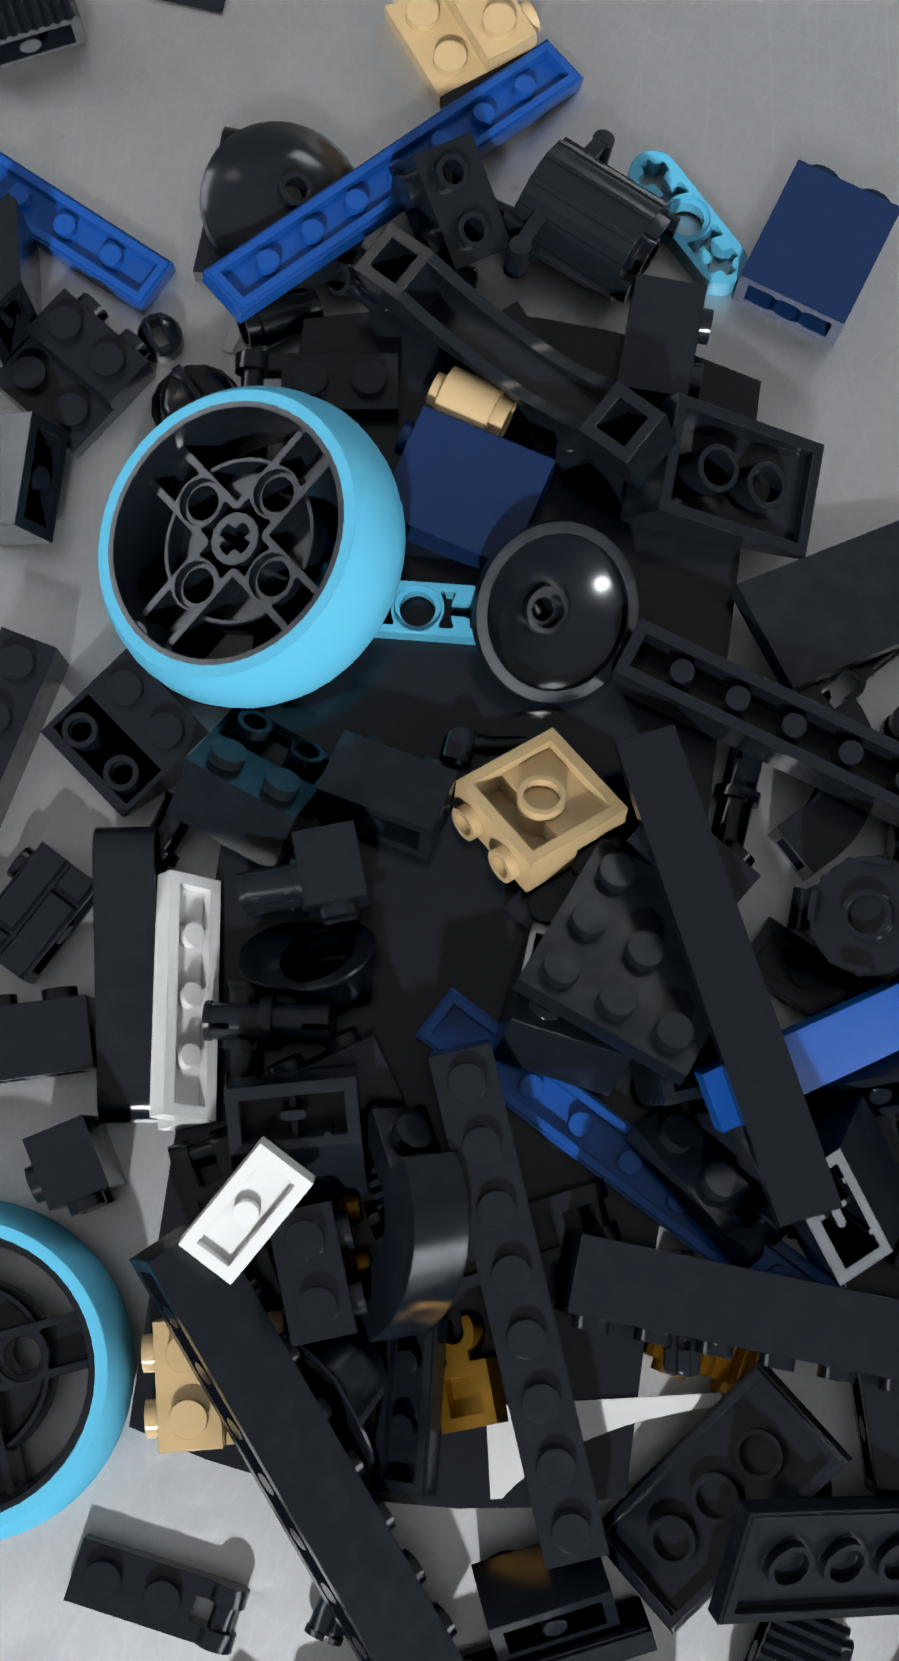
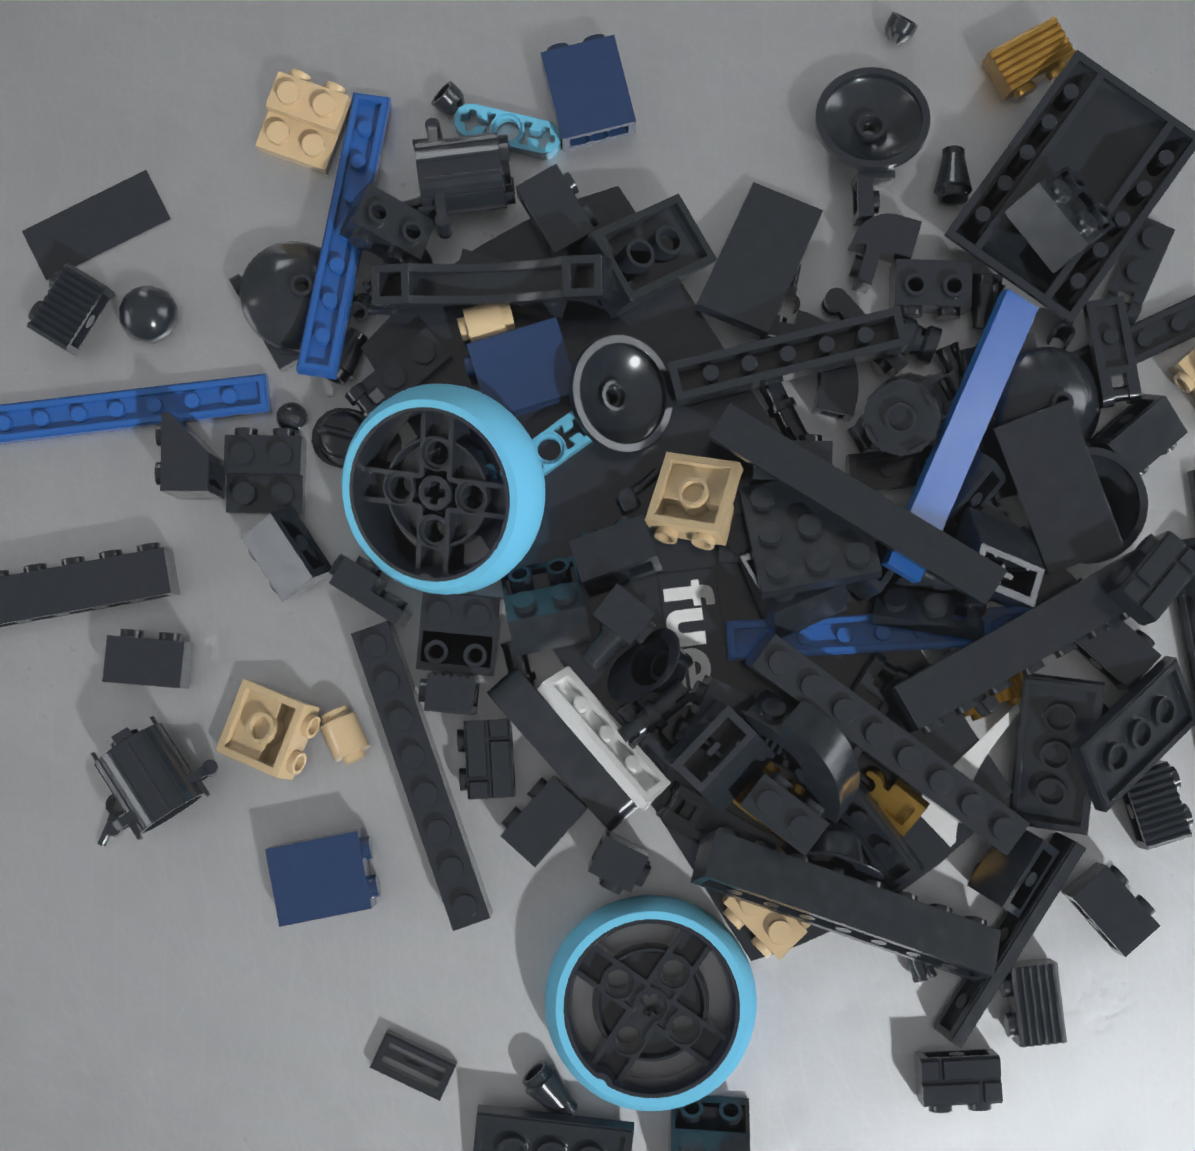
camera: 35 degrees left, 5 degrees up
black plate [64,1533,250,1655] -> none
white plate [178,1136,315,1285] -> none
none -> black hair [119,286,178,344]
none -> black plate [329,554,412,628]
none -> black brick [418,671,480,715]
none -> black hinge [431,81,465,116]
none -> black sticker [658,568,730,717]

